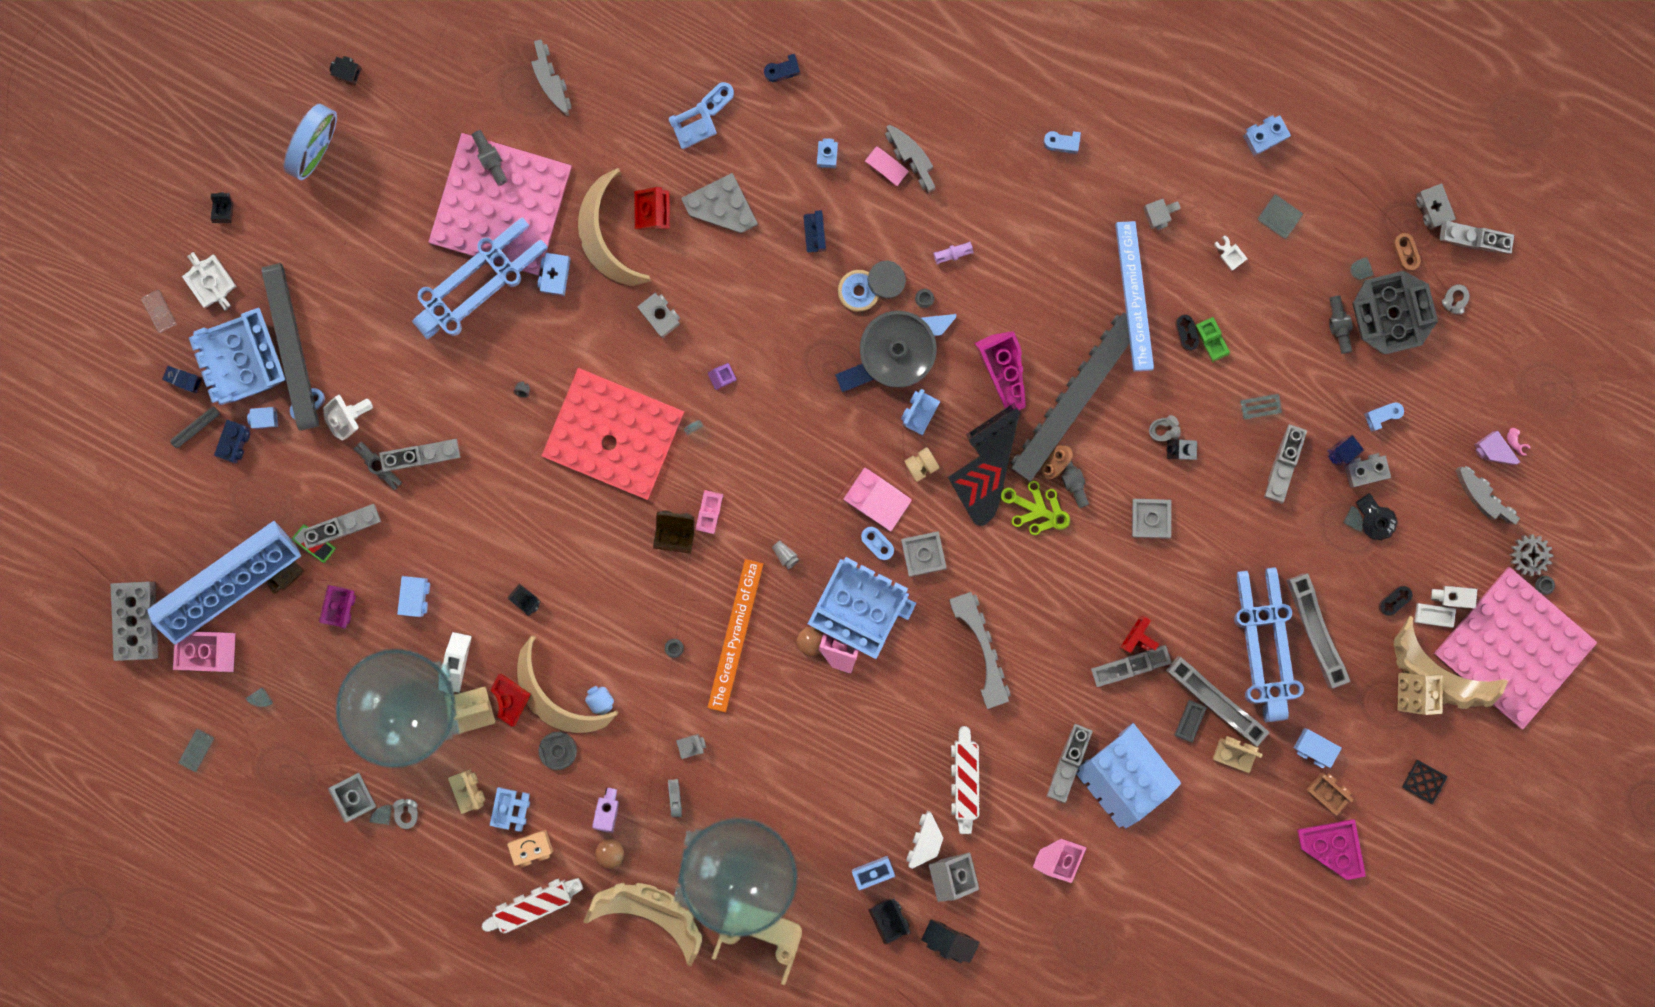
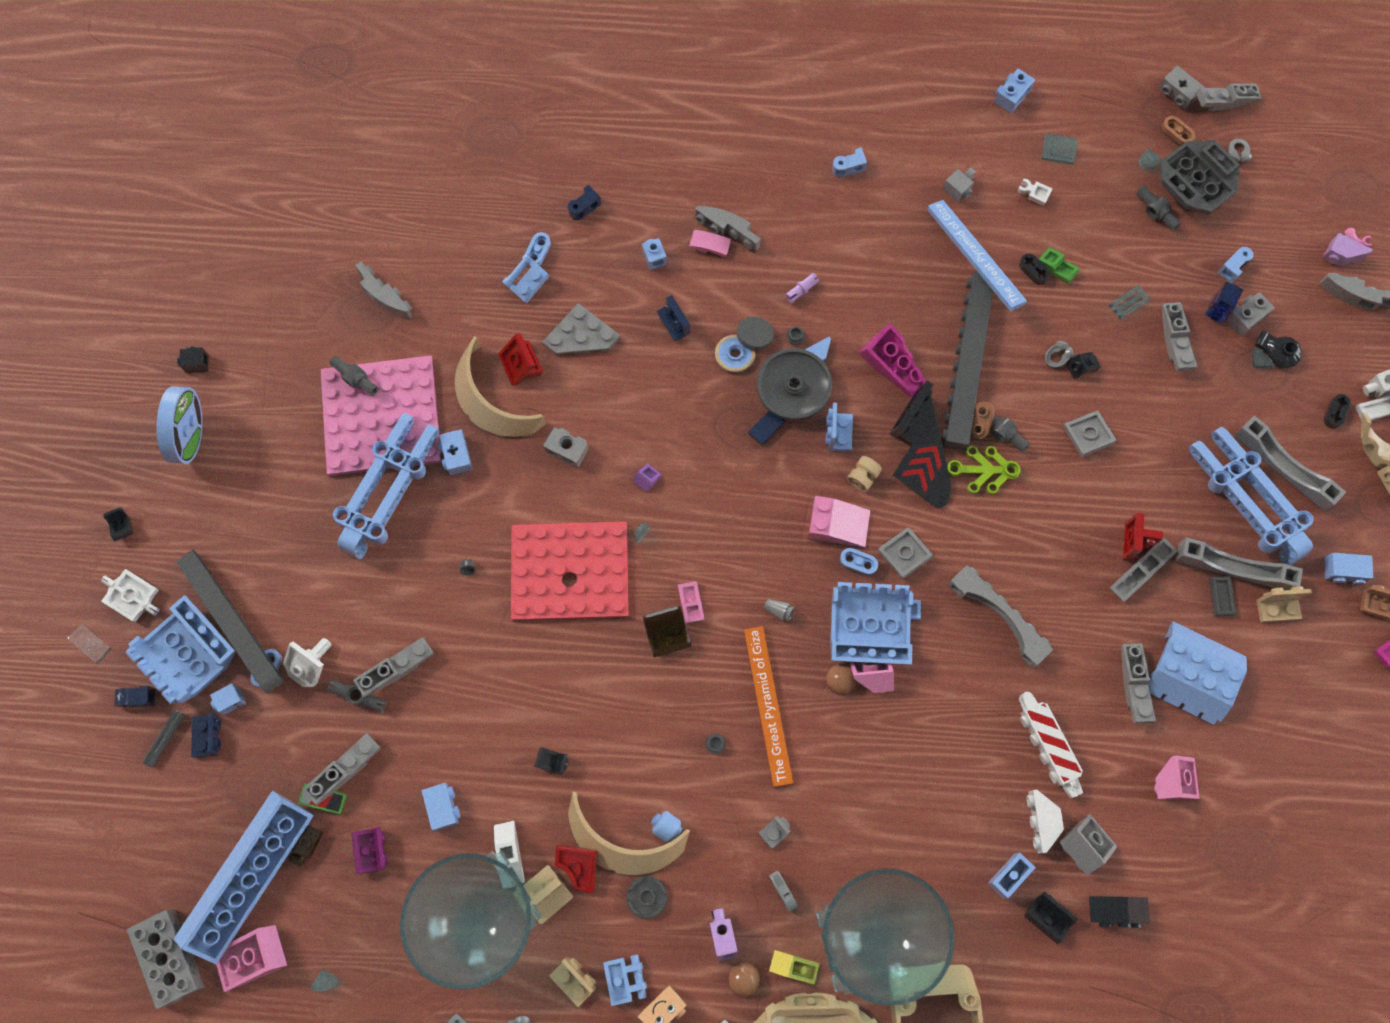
camera: 20 degrees left, 15 degrees down
none -> light yellow slope [769,950,820,984]

